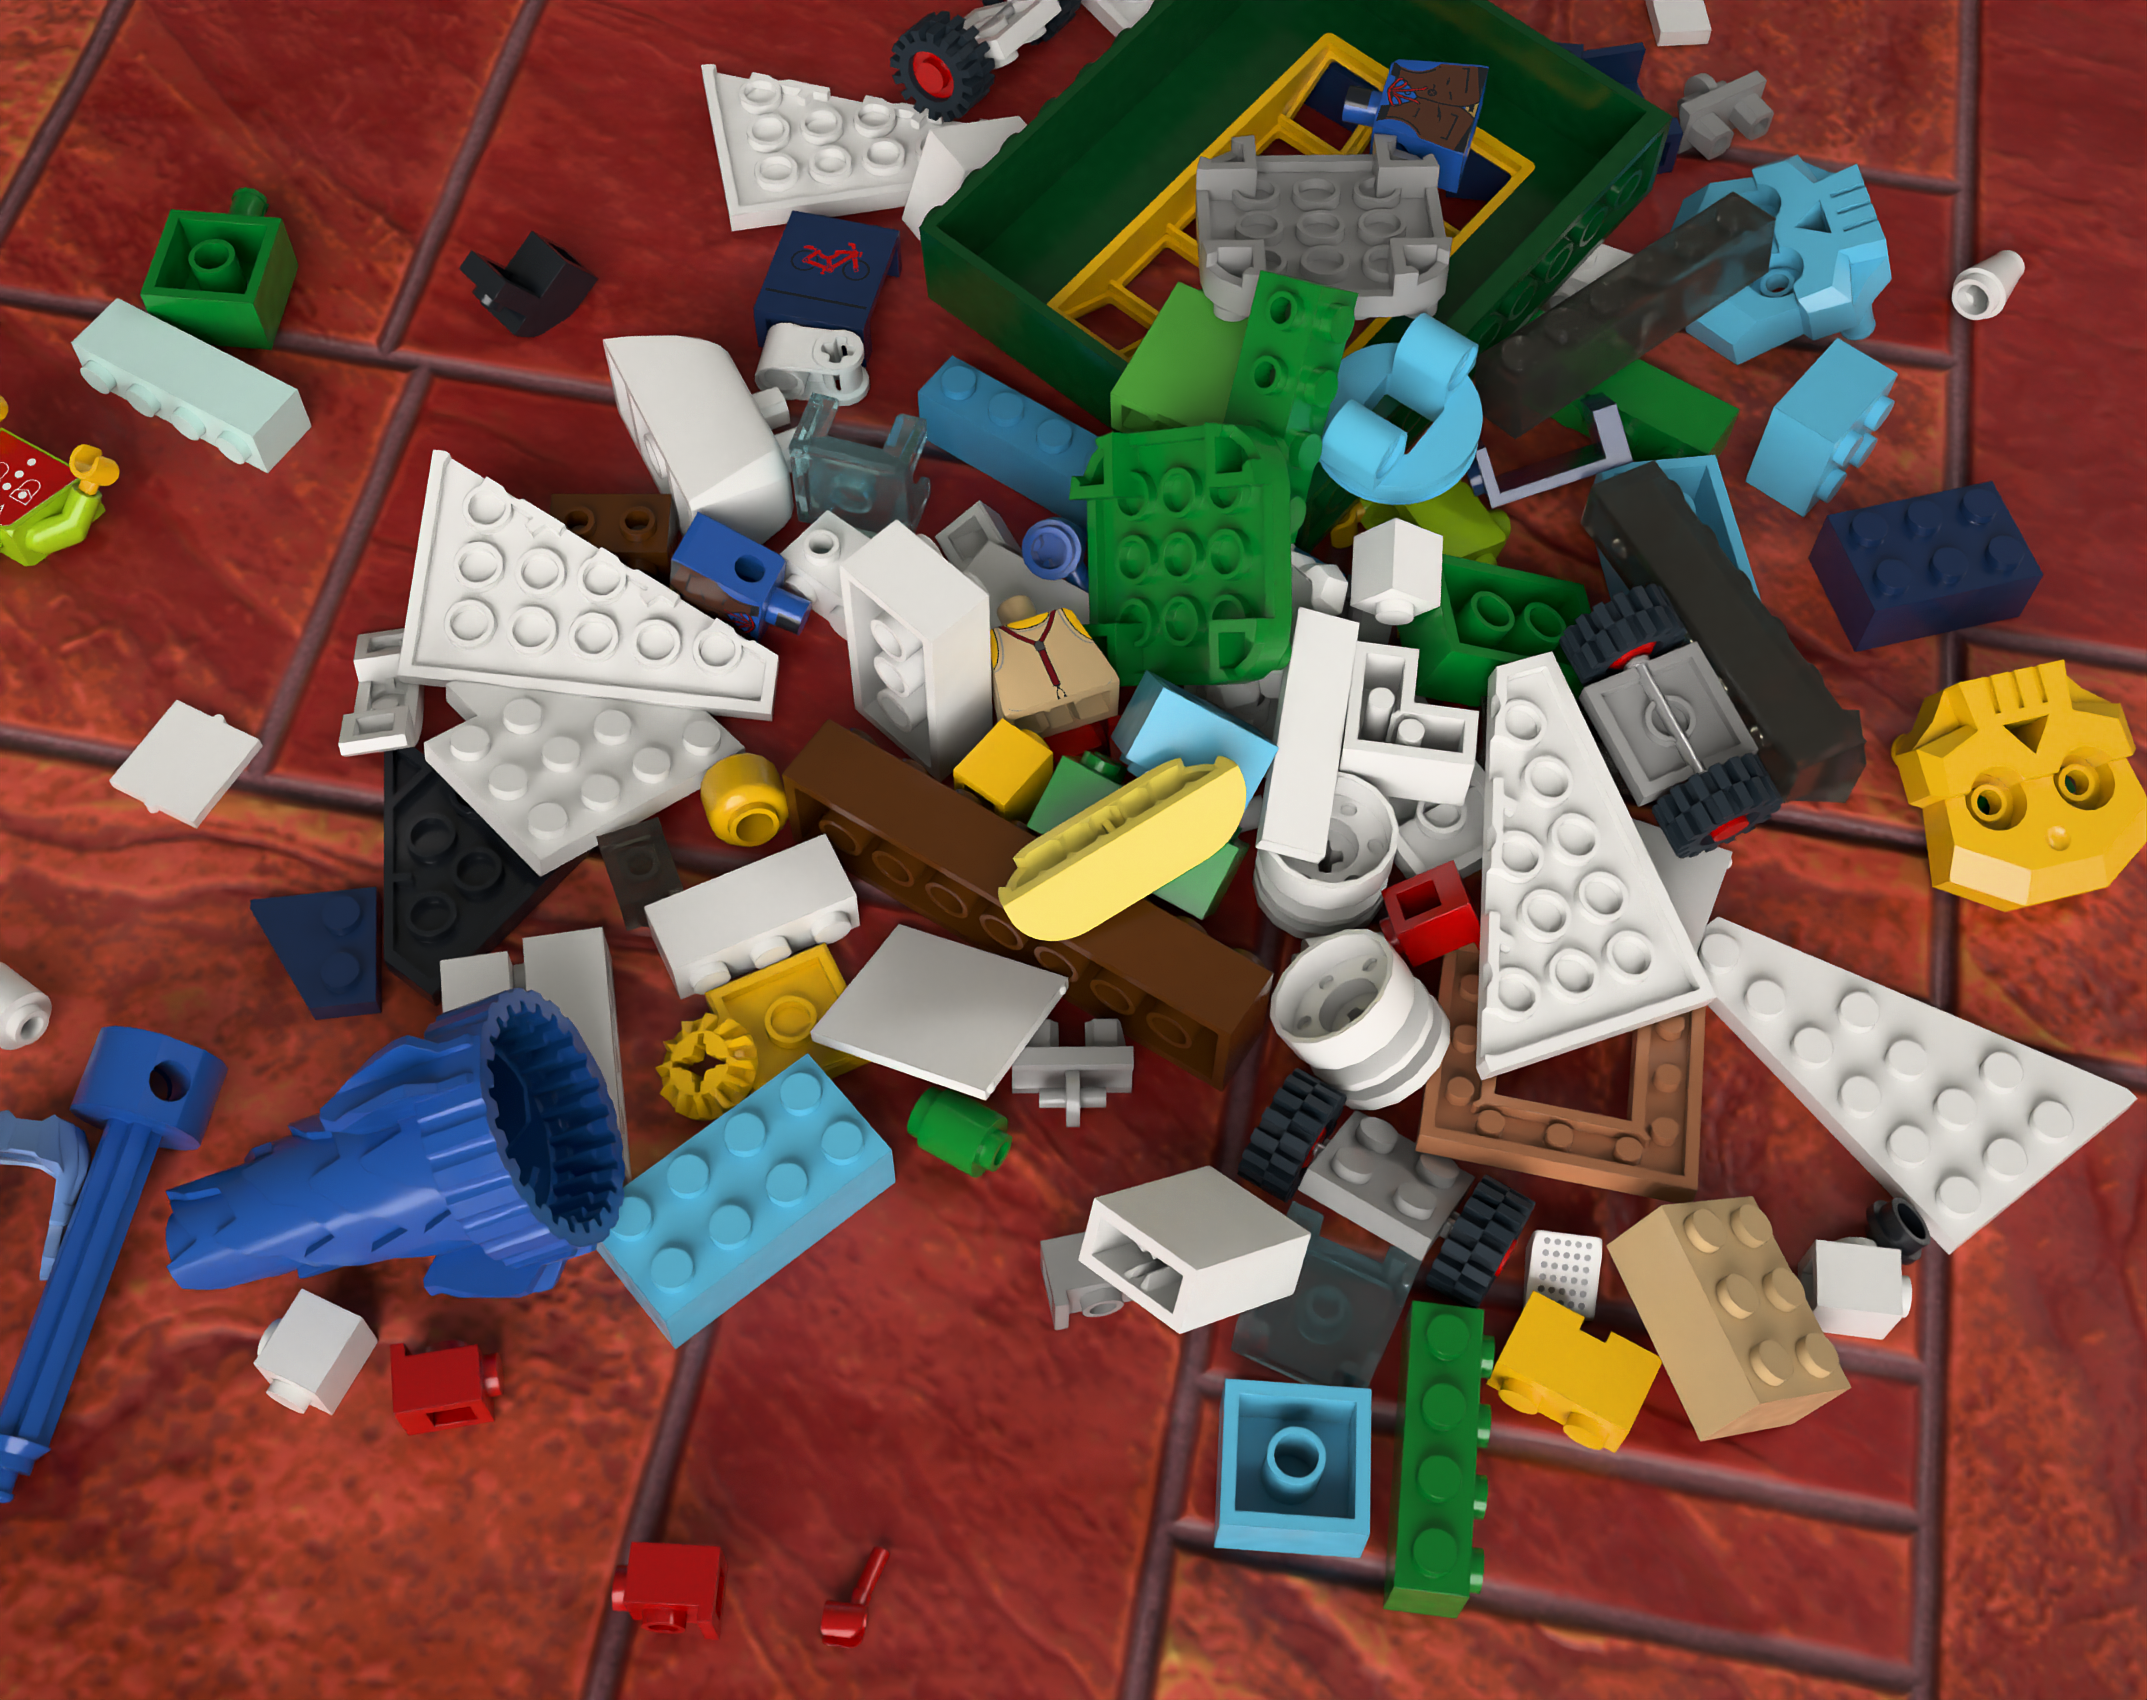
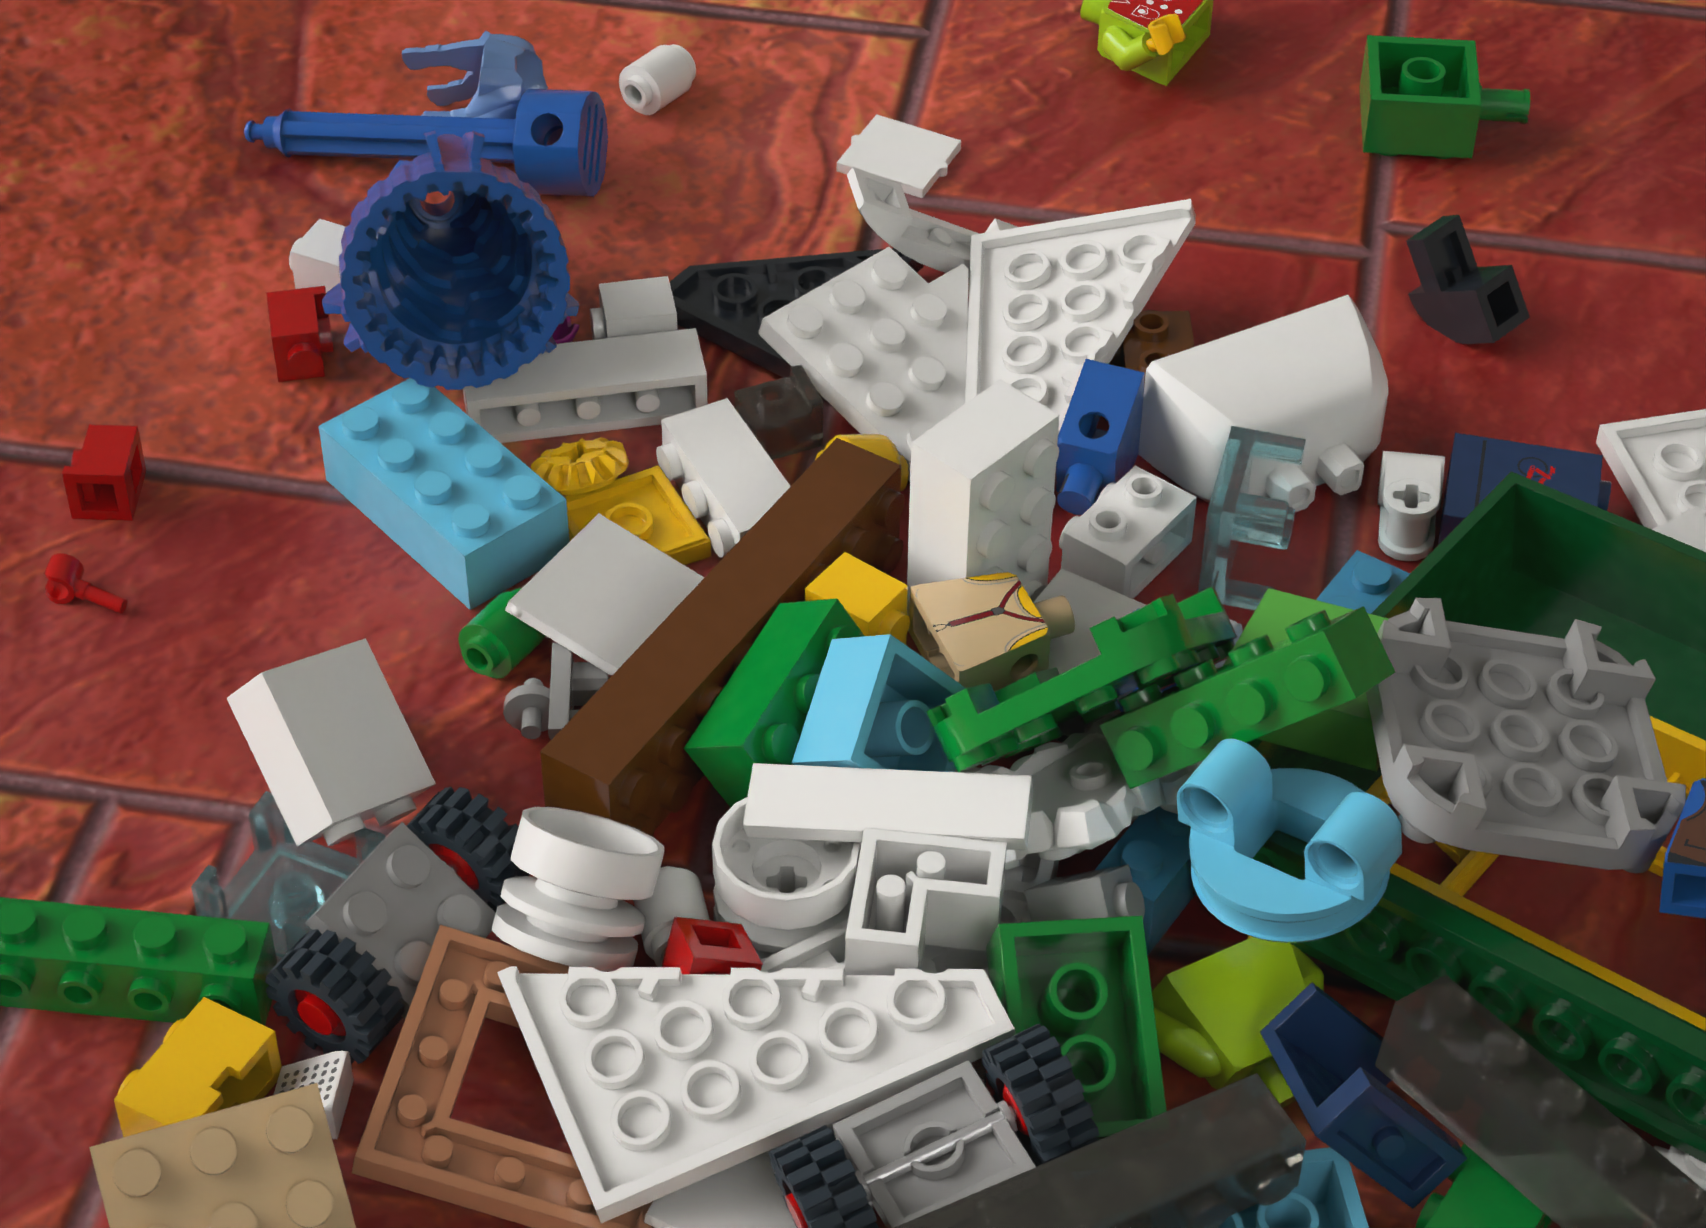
camera: 90 degrees right, 15 degrees down
light aqua brick [71,298,312,473] -> none
dark blue wing [250,887,382,1020] -> none
light yellow brick [998,756,1246,941] -> none
medium azure brick [1214,1378,1372,1558] -> none
white brick [1350,518,1443,625] -> none

